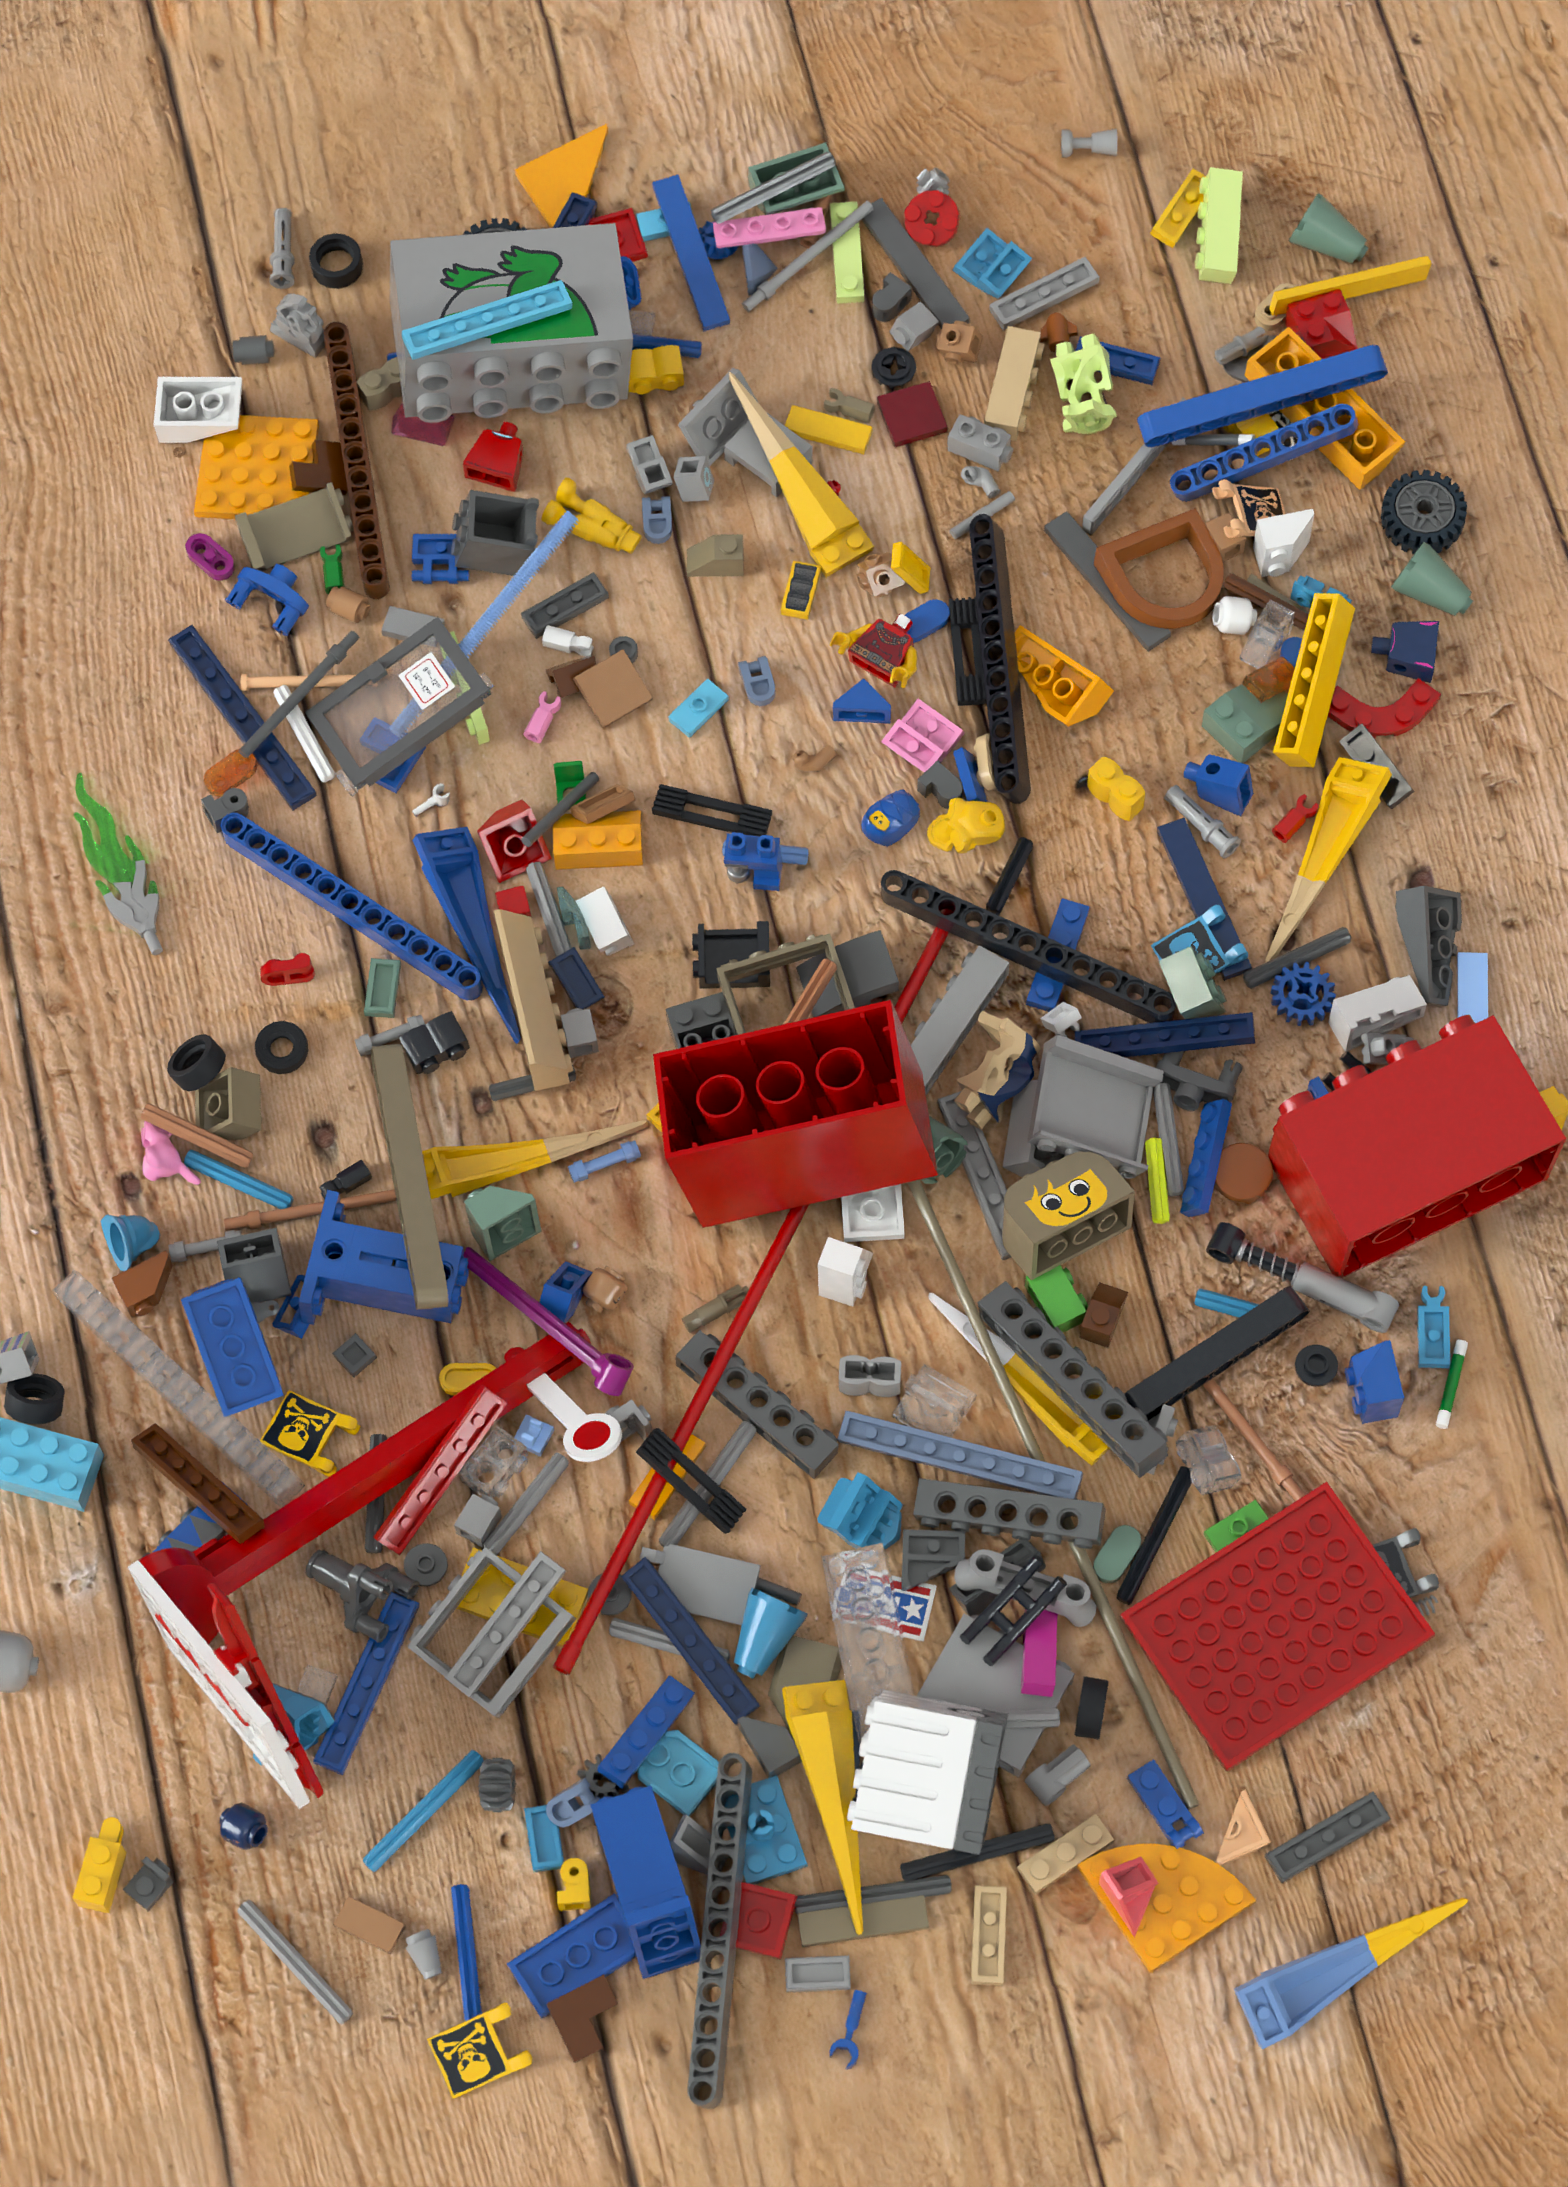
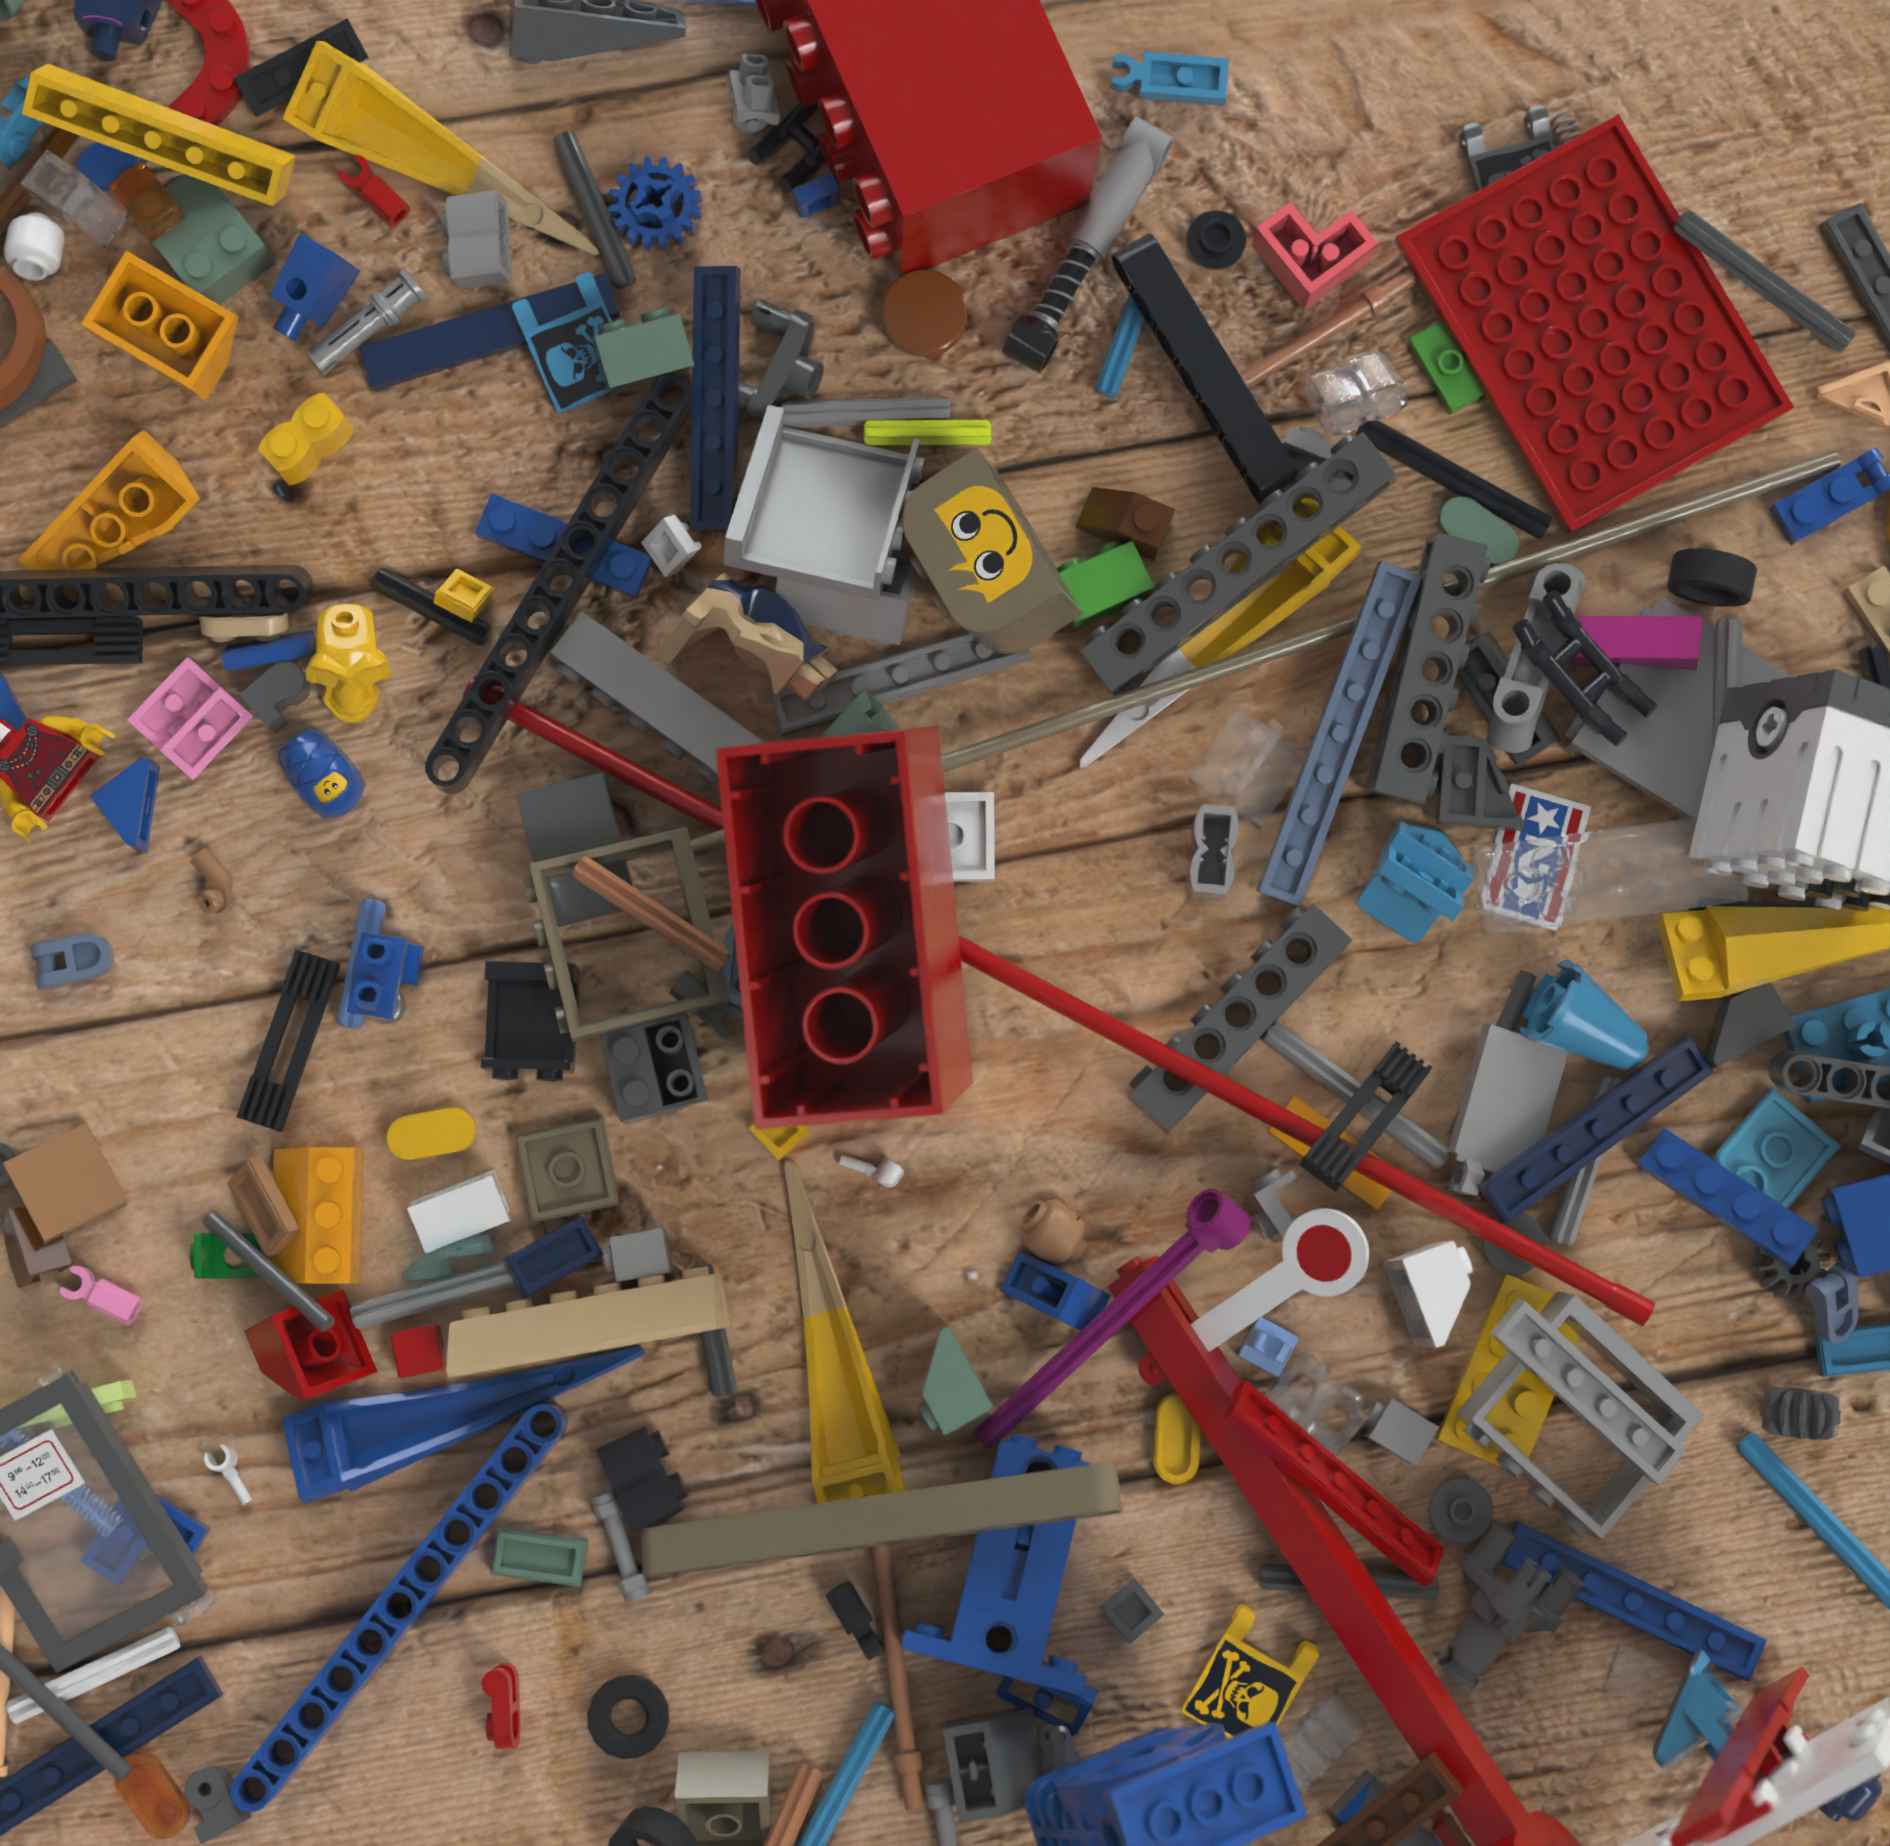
camera: 90 degrees left, 15 degrees up
light grey axle [483,1453,569,1555] -> none
medium blue bar [568,1140,641,1183] -> none
medium azure plate [668,678,729,738] -> none
dark tan piece [682,1284,749,1333] -> none
dark tan tile [768,1636,845,1733] -> none
white wedge [818,1237,873,1307] -> none
light grey piece [1024,1744,1091,1806] -> none
blue plate [1180,1099,1232,1217] -> none
white wedge [1328,975,1427,1052] -> none
blue slope [1345,1340,1404,1424] -> none
green bar [1436,1340,1468,1429] -> none
none -> light orange slope [81,251,239,402]
none -> yellow tile [387,1108,477,1161]
none -> yellow tile [433,569,495,623]
none -> light grey brick [441,190,511,289]
none -> dark tan tile [515,1117,621,1223]
none -> white hand [839,1154,905,1188]
none -> coral brick [1251,202,1378,311]
none -> white slope [1382,1240,1473,1348]
none -> dark grey axle [1673,210,1855,352]

